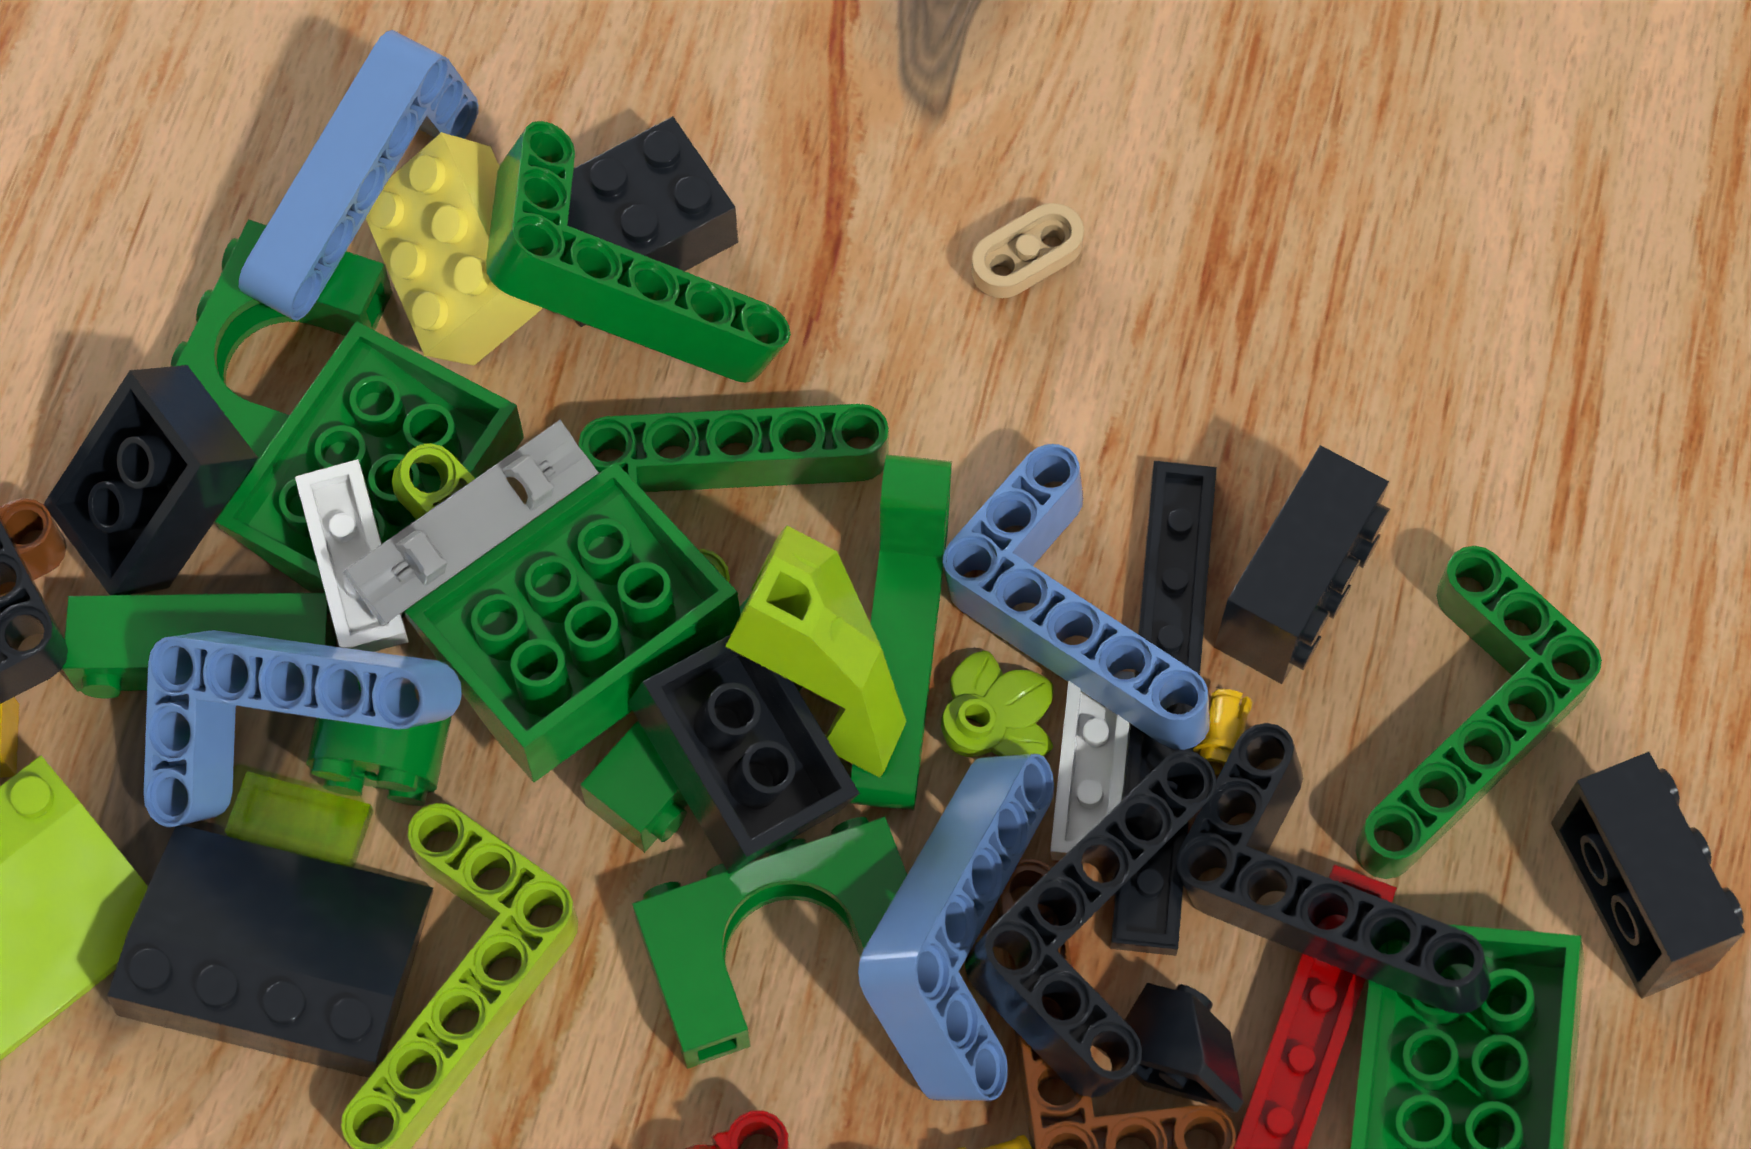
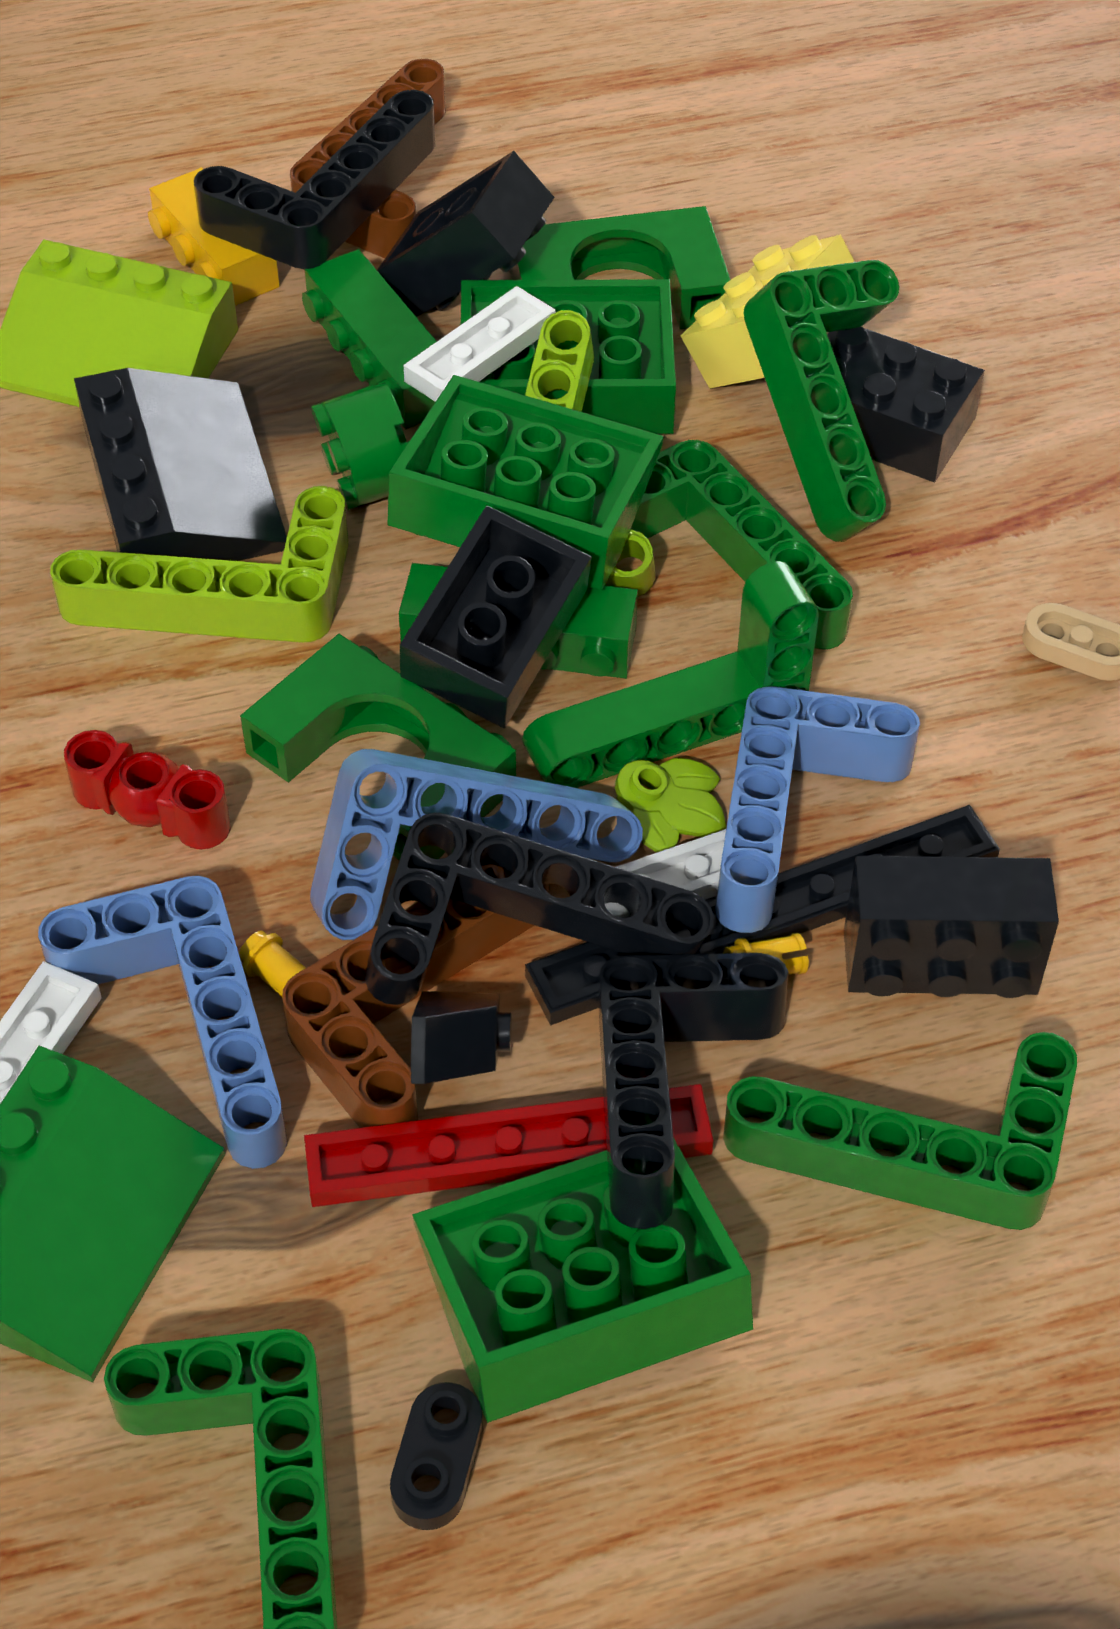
camera: 60 degrees right, 15 degrees down
medium blue beam [144,630,462,827] -> none
clear neon green tile [225,771,374,868] -> none
medium blue beam [239,30,479,321] -> none
light grey hinge [343,420,598,627] -> none
lime brick [725,526,907,778] -> none
black brick [1551,752,1745,999] -> none

